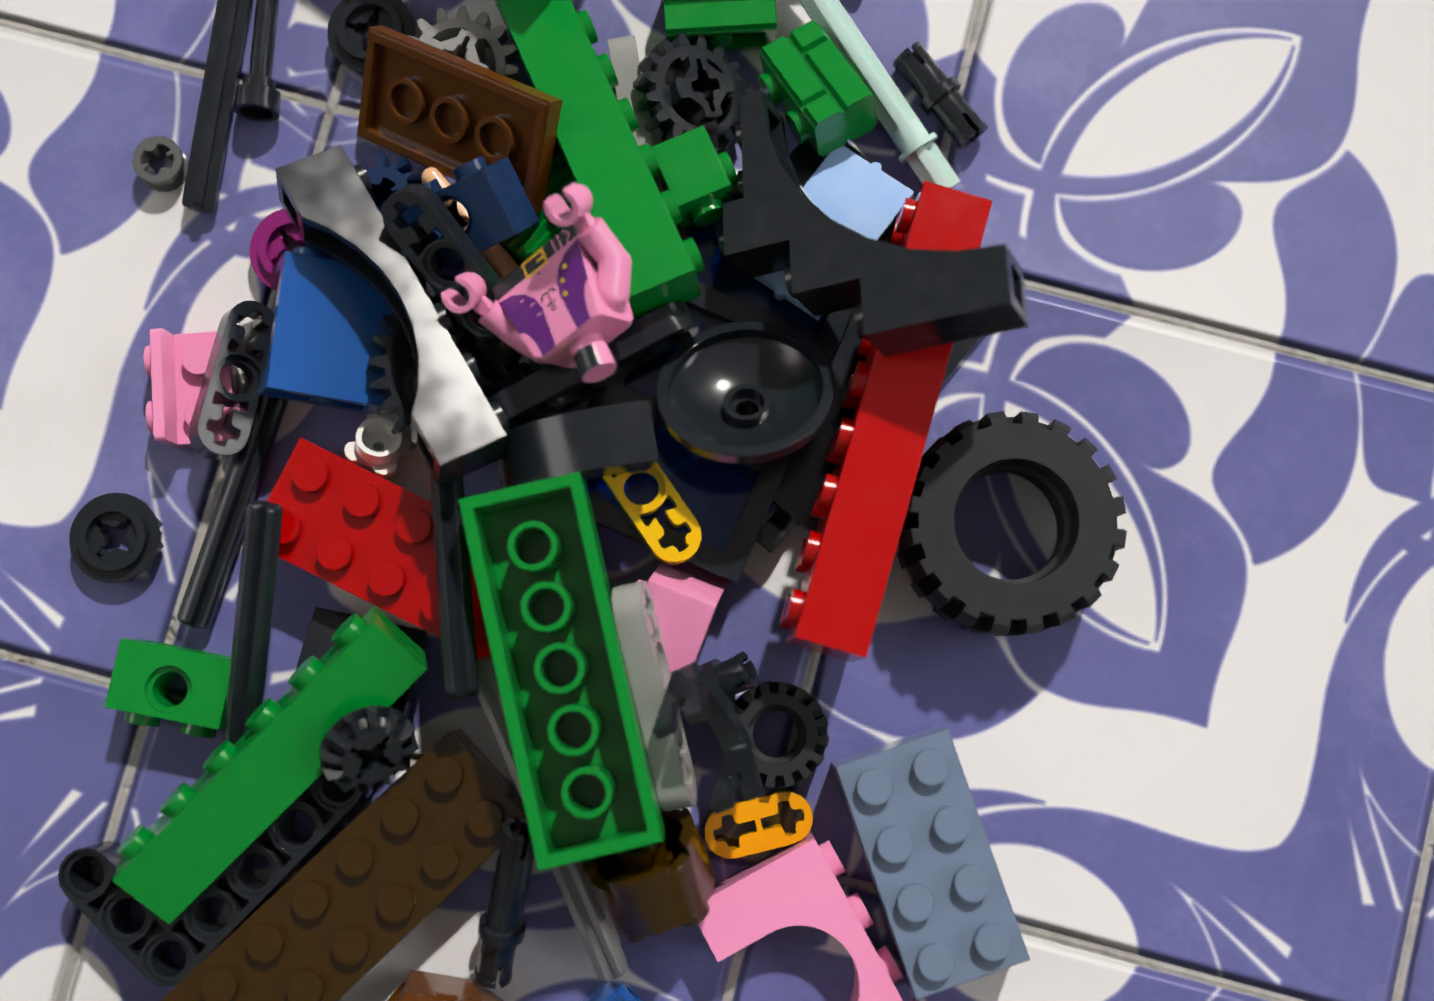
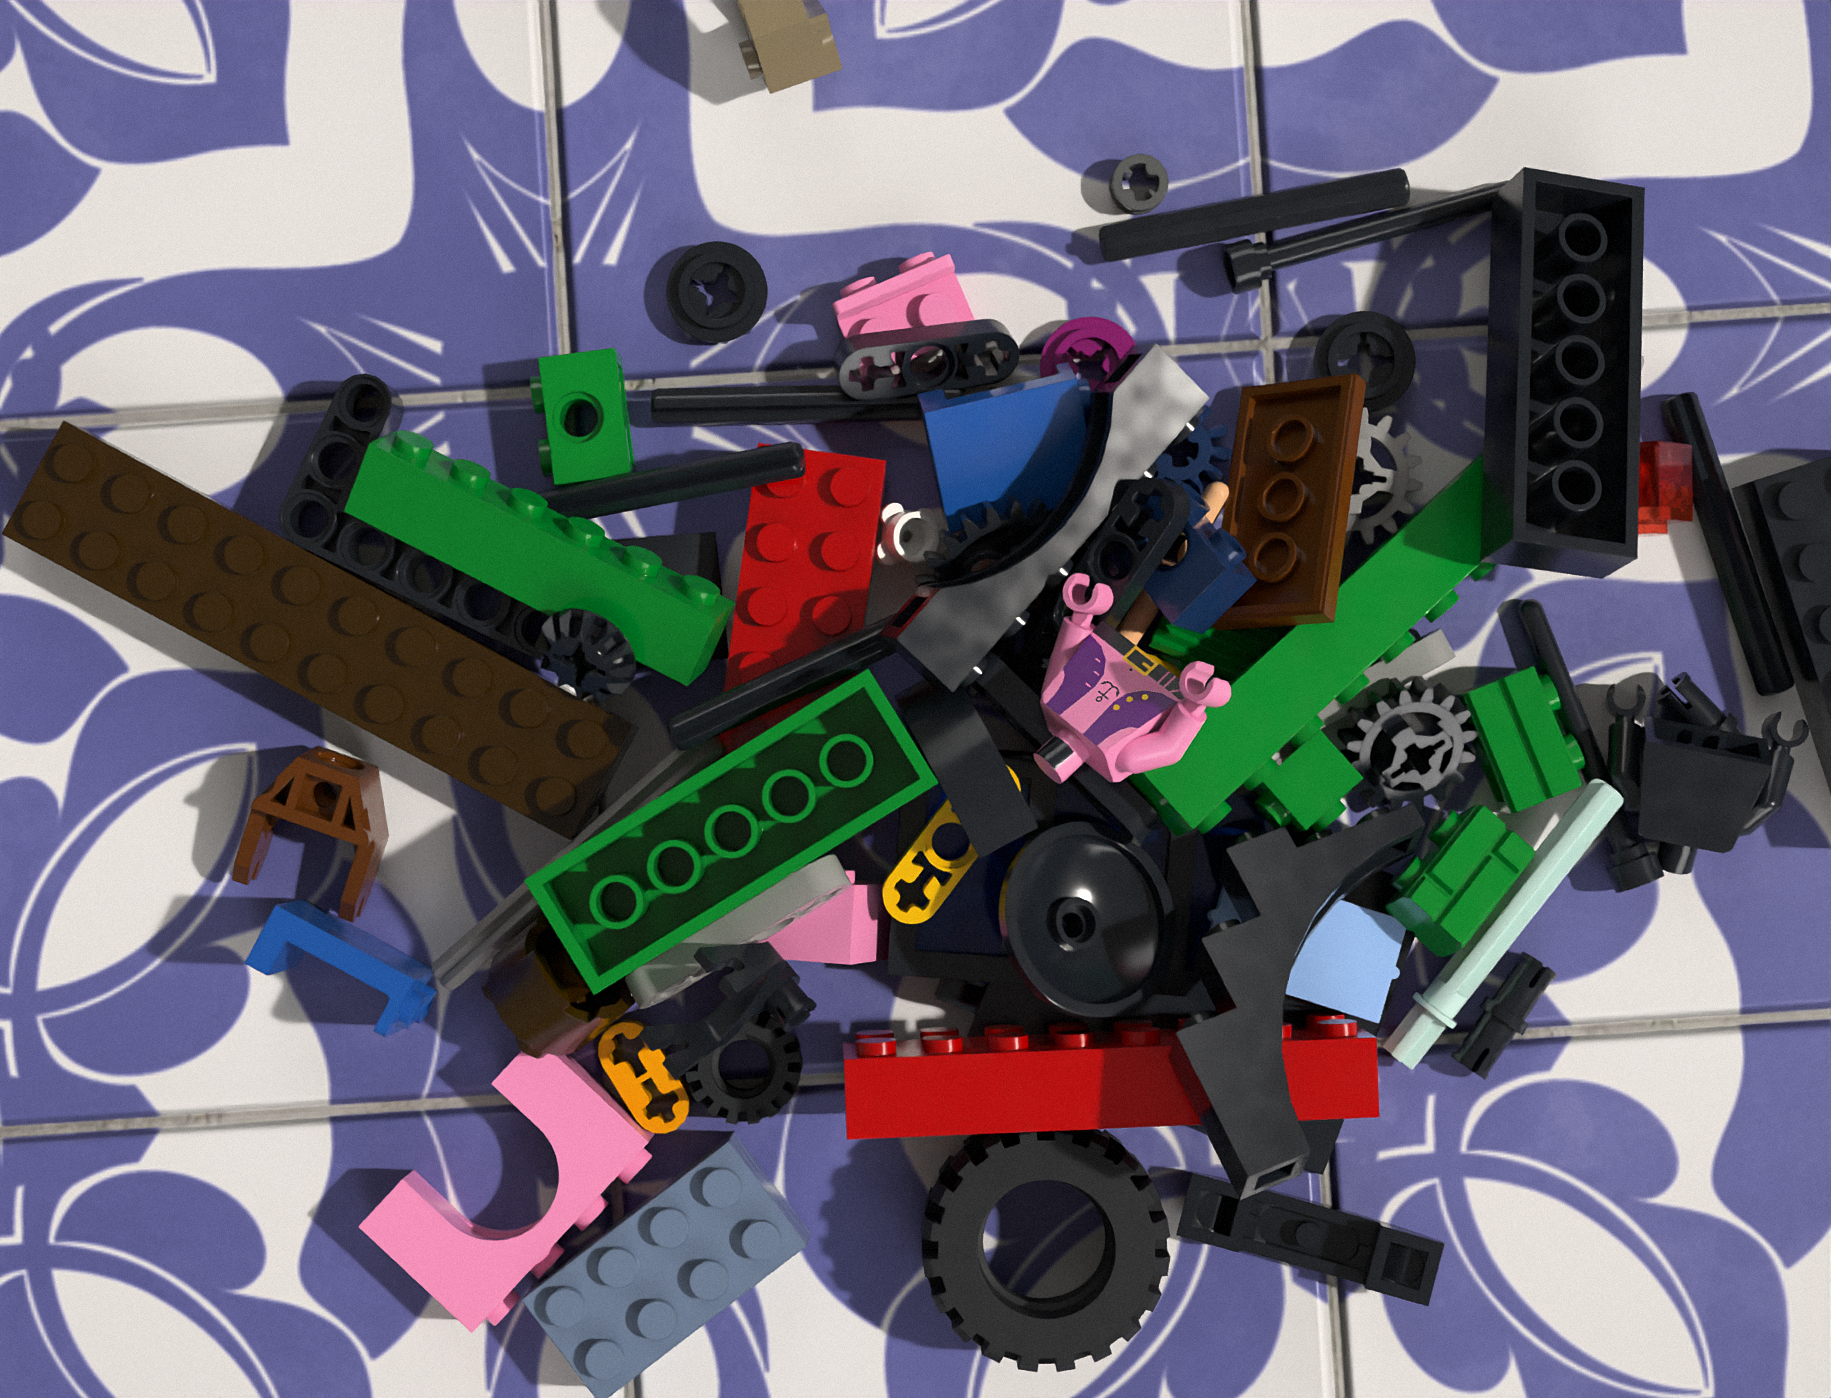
camera: 75 degrees right, 5 degrees up
black pin [474,817,535,989] -> none
none -> black slope [1176,1171,1445,1306]

